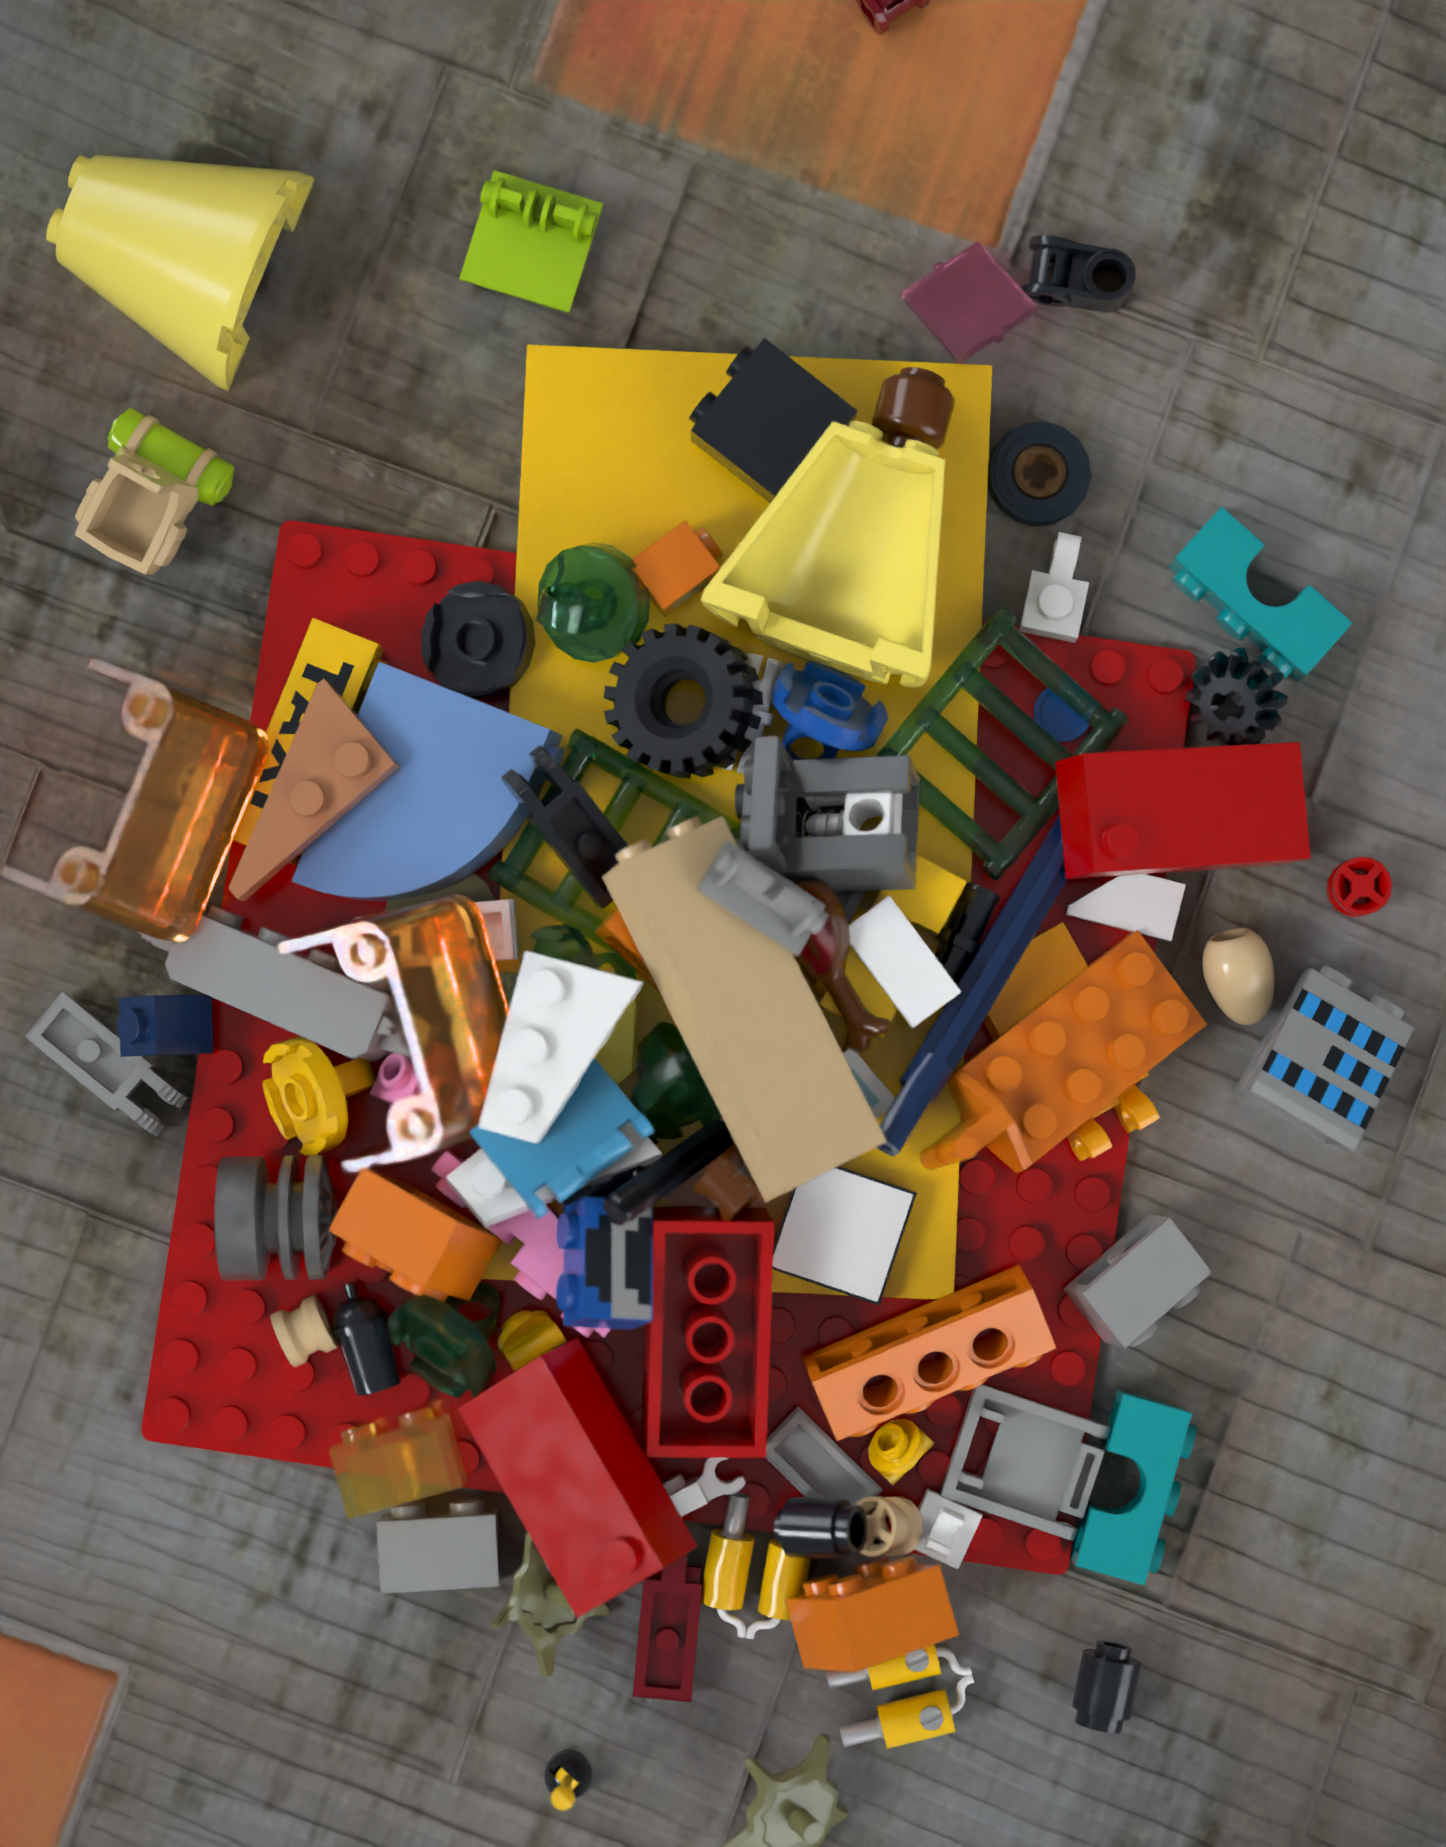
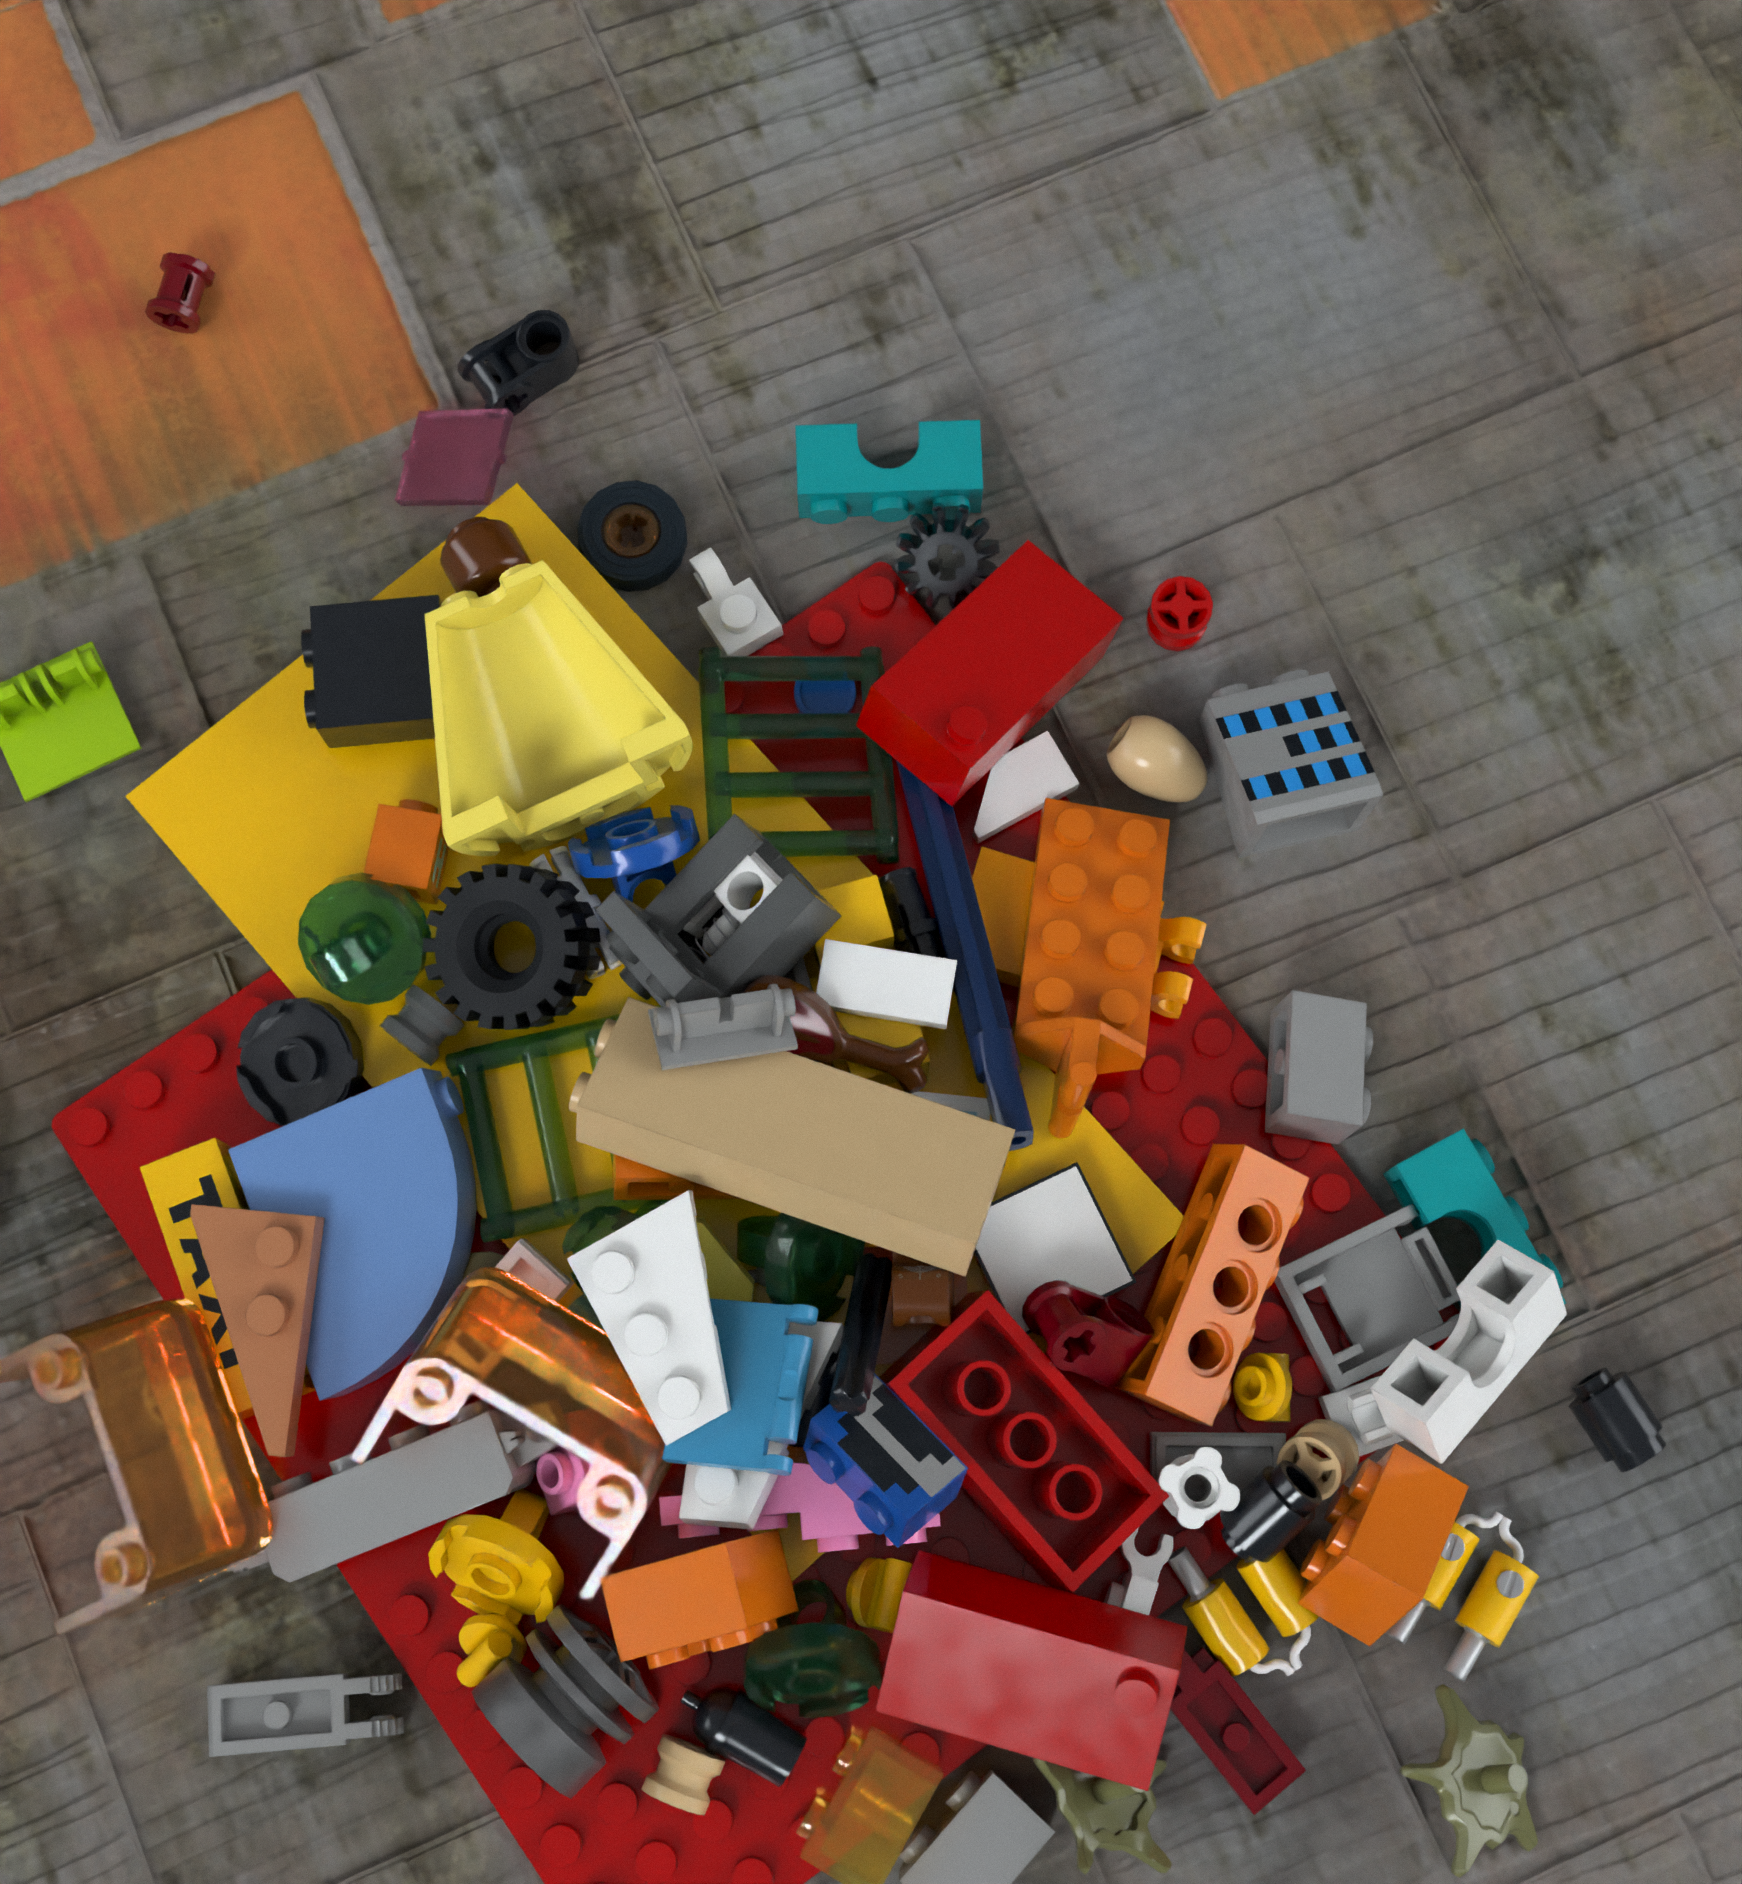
camera: 45 degrees left, 10 degrees down
dark blue brick [117,995,213,1057] -> none
black hinge [501,745,629,909] -> none
none -> dark grey wheel [379,985,464,1066]
none -> yellow plate [457,1614,527,1687]
none -> dark red piece [1021,1280,1155,1388]
none -> white brick [1158,1447,1240,1529]
none -> white arch [1370,1240,1567,1464]

